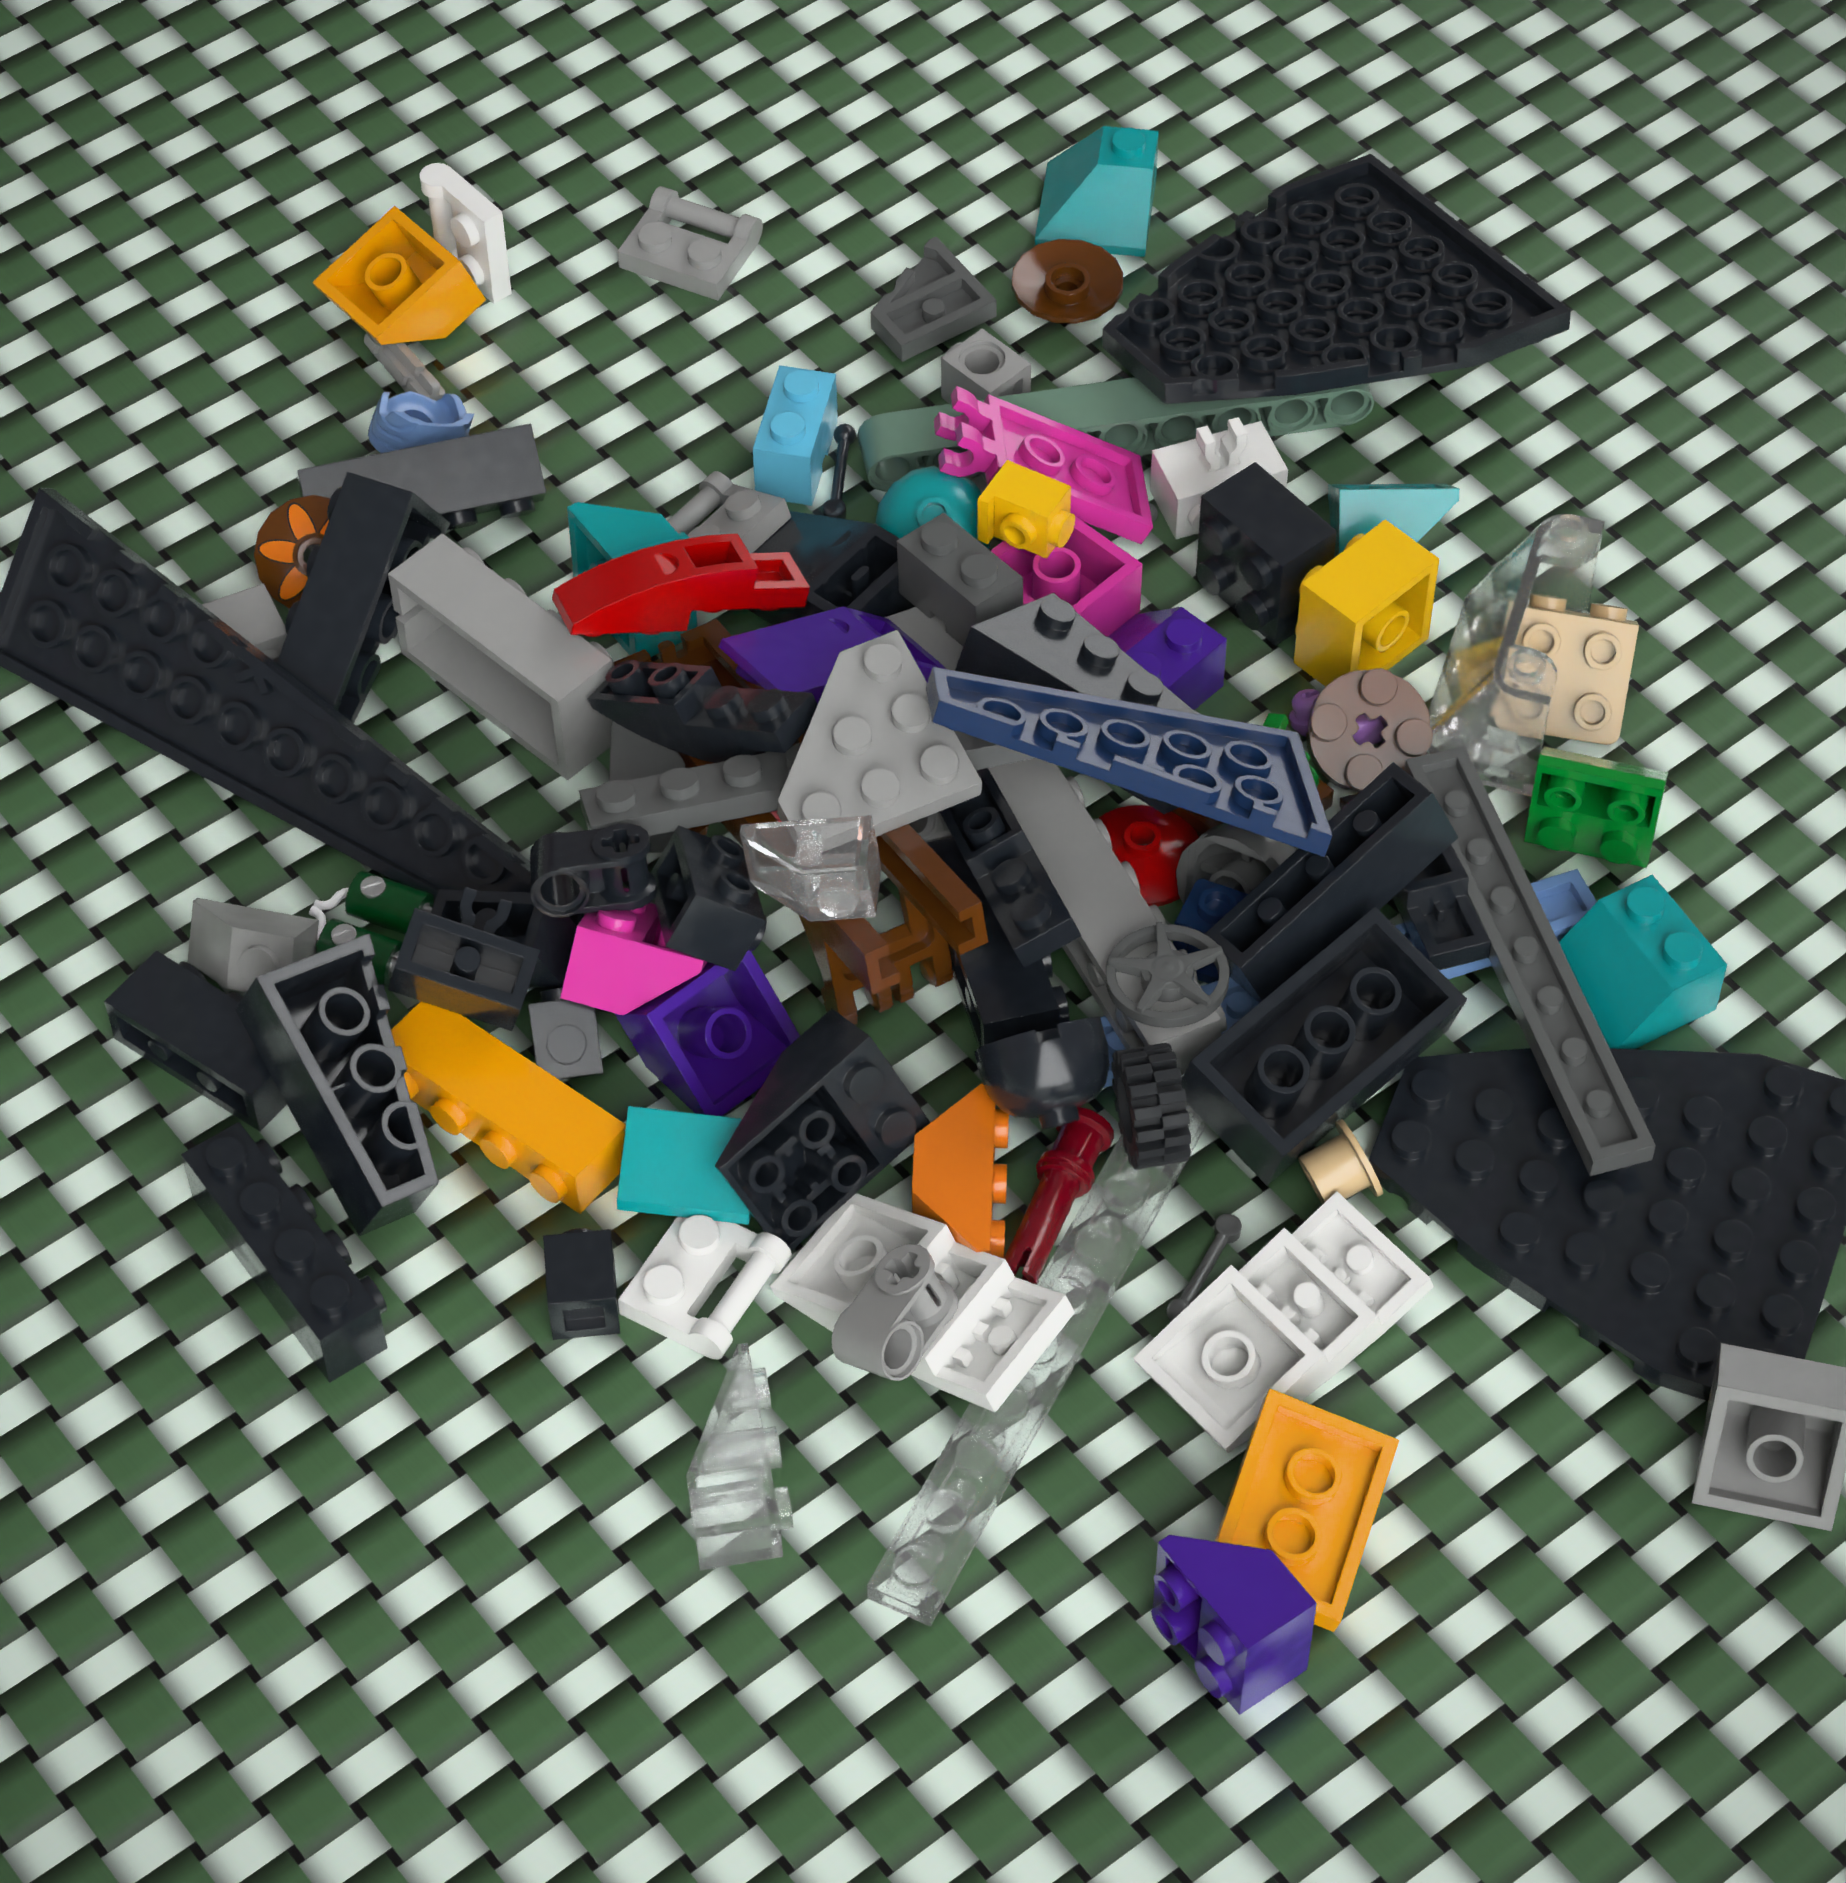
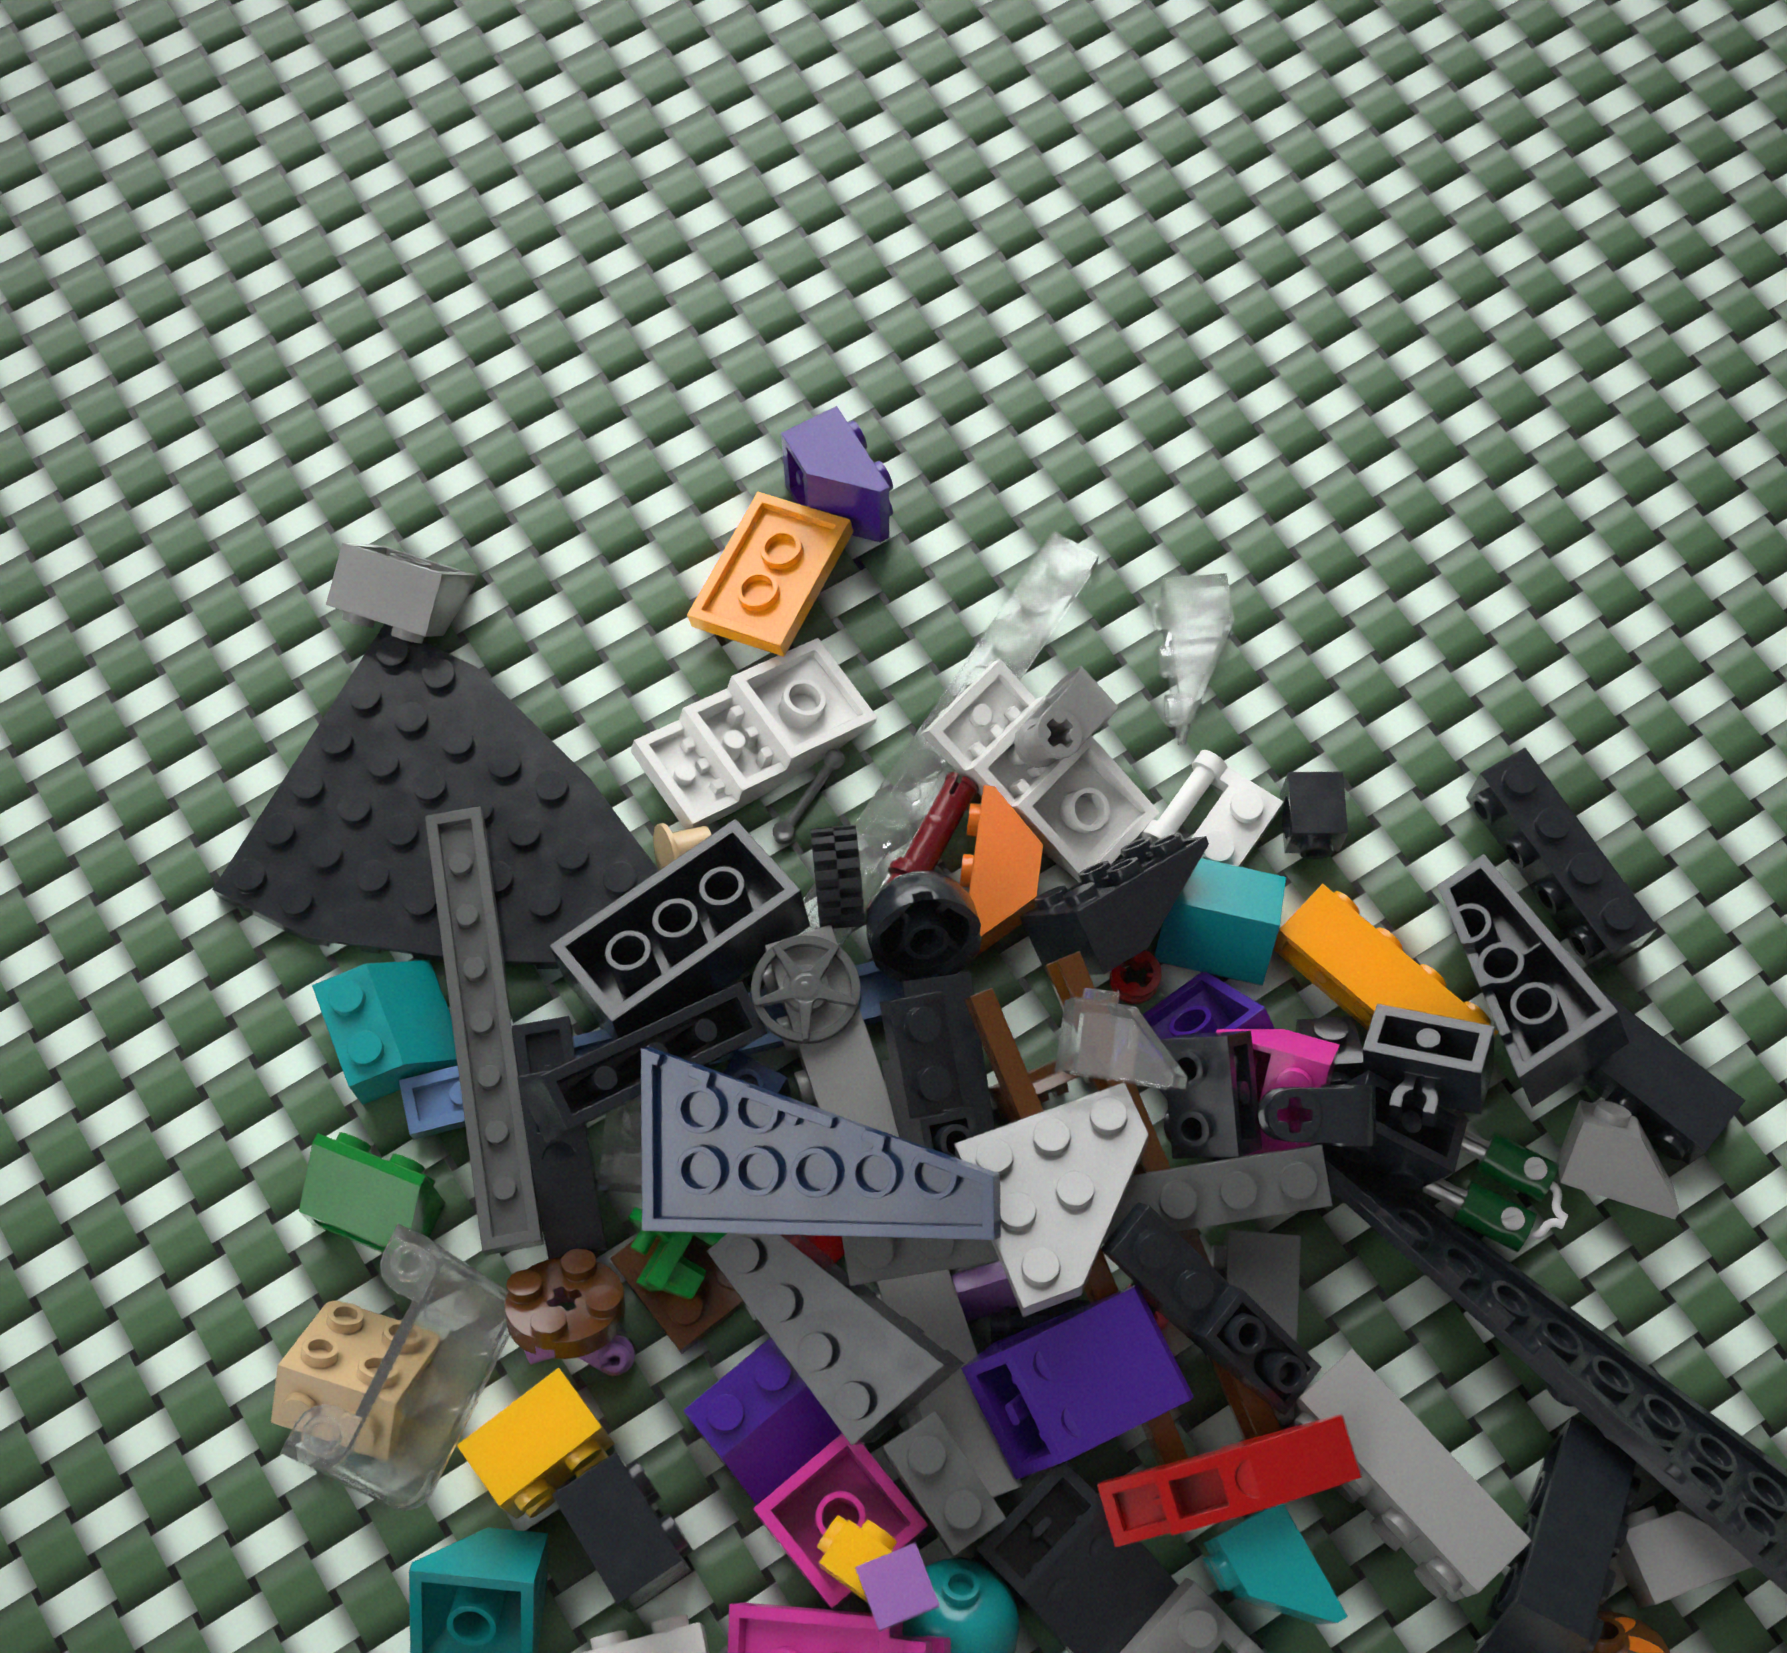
camera: 175 degrees left, 15 degrees up
none -> medium lavender tile [855,1542,940,1632]

